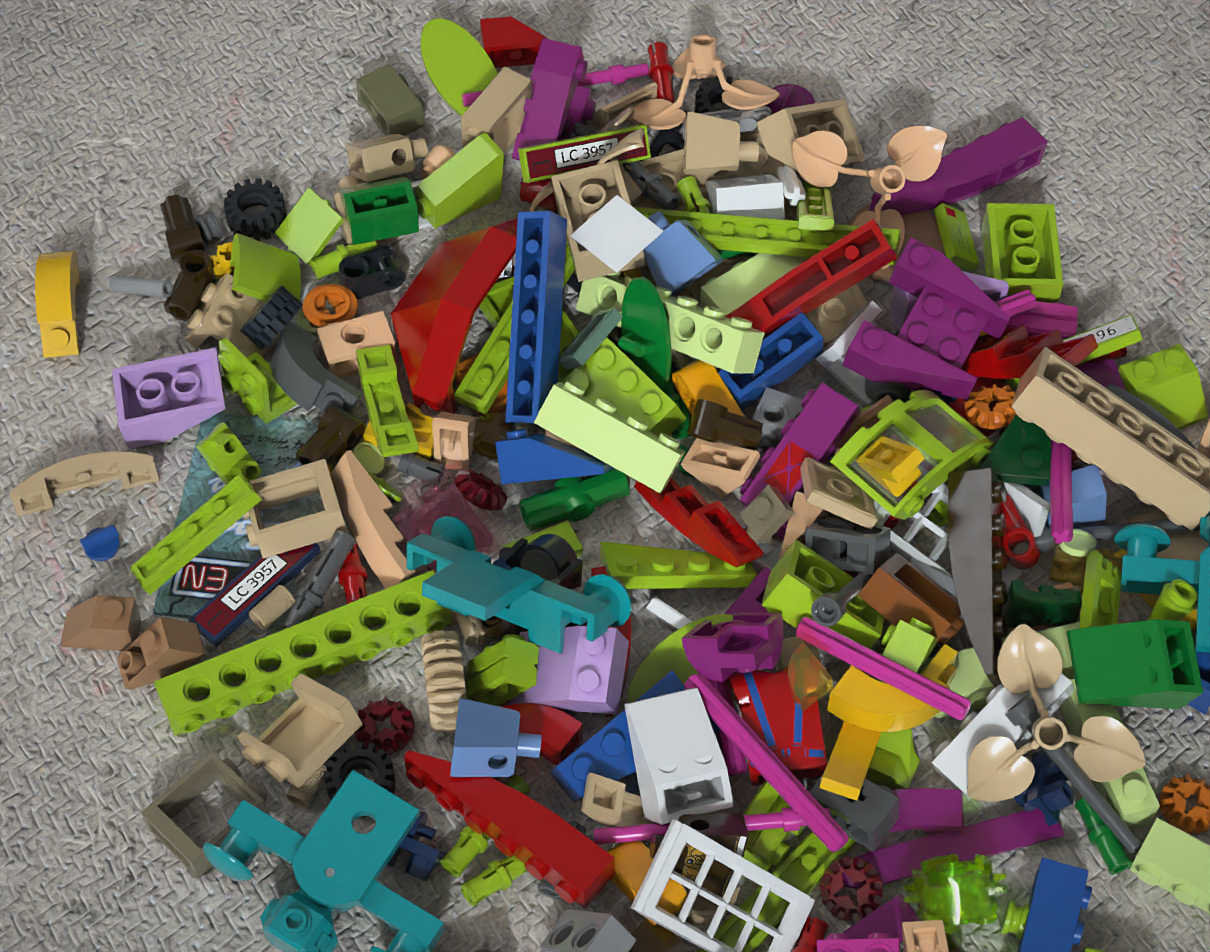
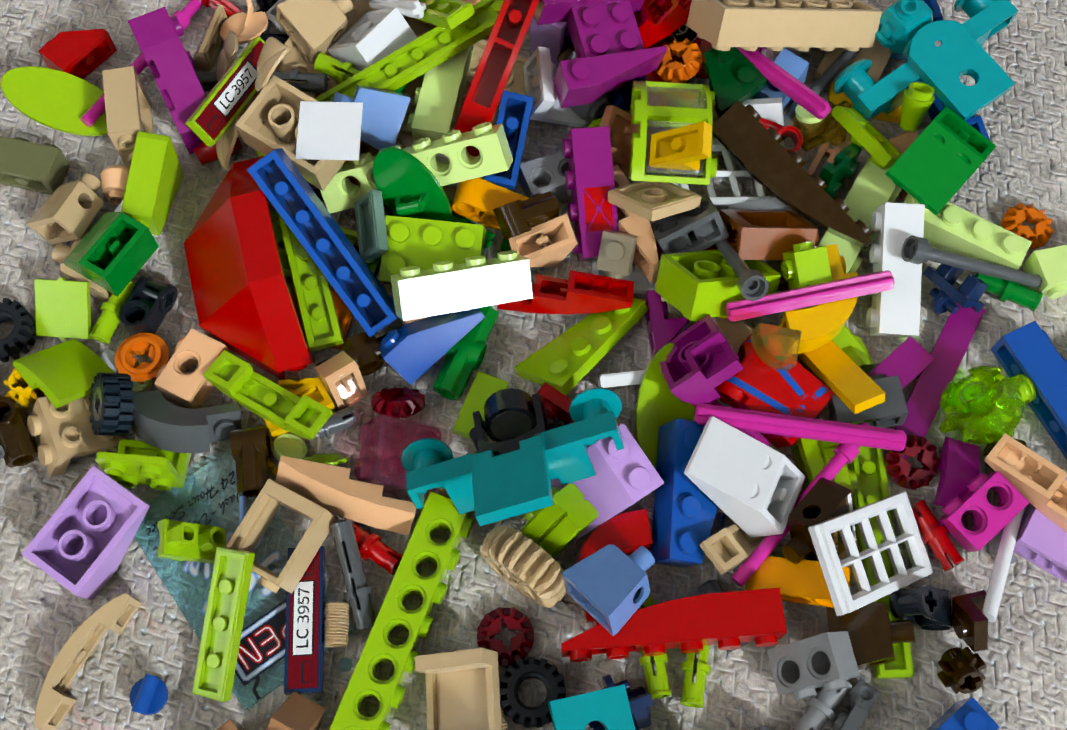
camera: 45 degrees left, 10 degrees up
tan plant [967,624,1146,802] -> none

